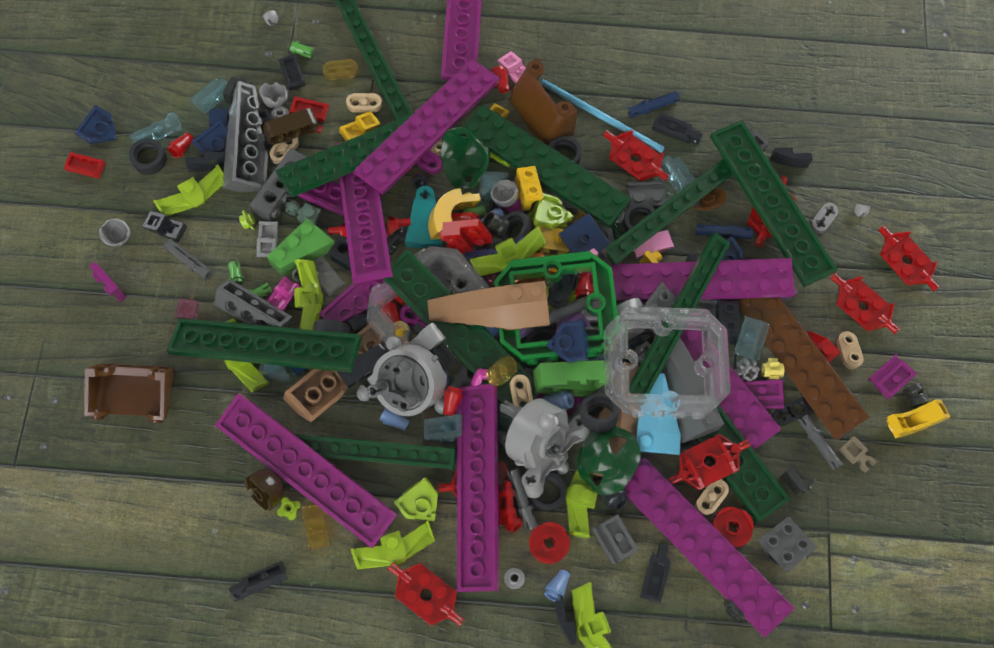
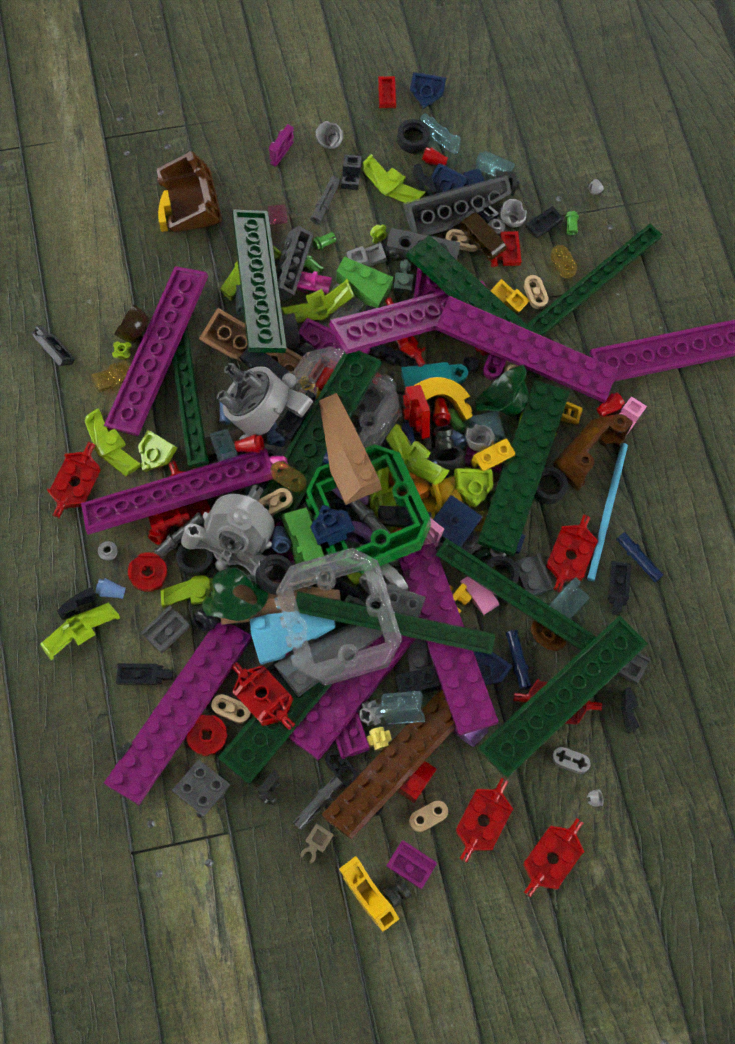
camera: 70 degrees right, 0 degrees up
none -> yellow slope [158,190,172,232]

